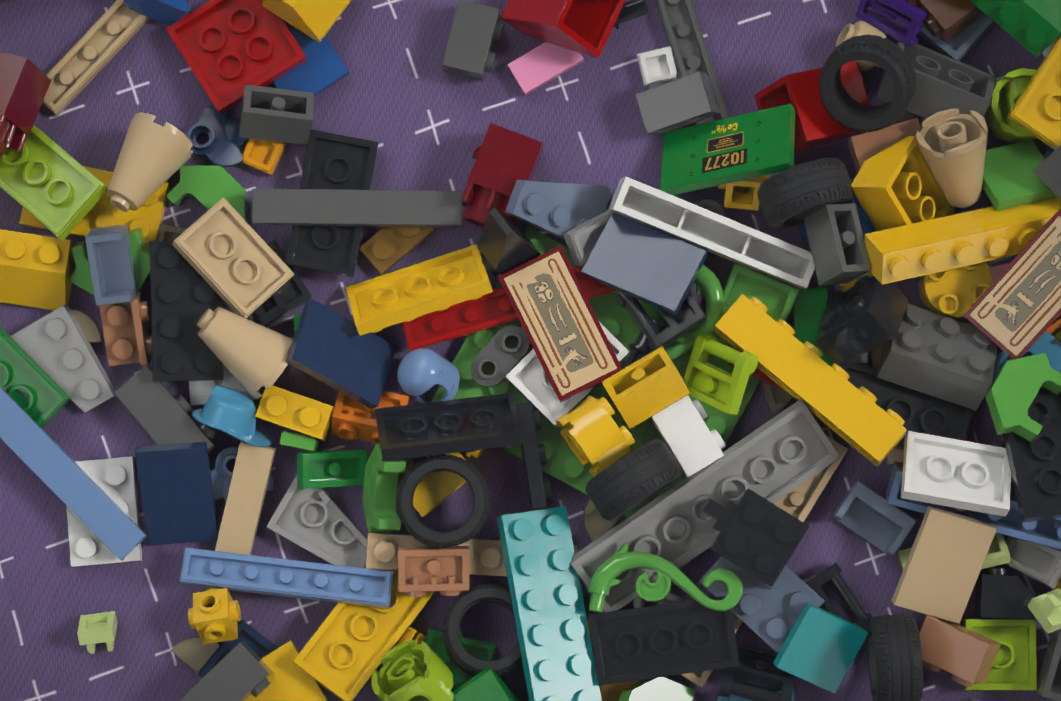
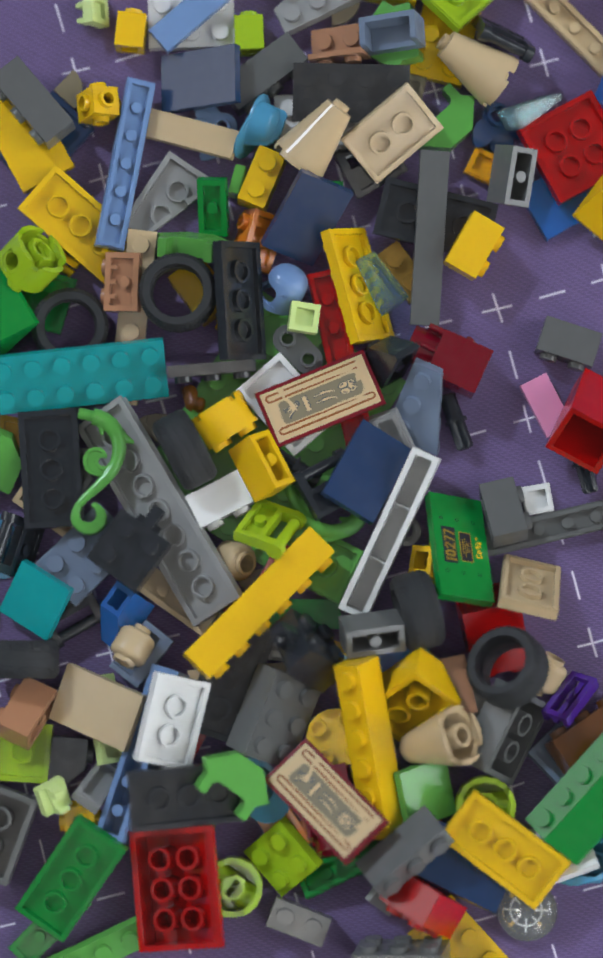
camera: 85 degrees right, 0 degrees up
none -> blue slope [100,580,155,647]
none -> tan head [111,623,155,669]
none -> yellow brick [114,8,148,55]
none -> reddish brown arm [180,383,206,413]
none -> tan head [216,540,256,581]
none -> lime brick [234,11,264,57]
none -> yellowish green tile [287,300,321,335]
none -> clear light blue slope [356,251,409,316]
none -> black axle [441,392,473,451]
none -> yellow brick [443,210,505,281]
none -> black plate [472,15,536,63]
none -> clear light blue slope [497,93,563,131]
none -> tan tile [497,554,561,621]

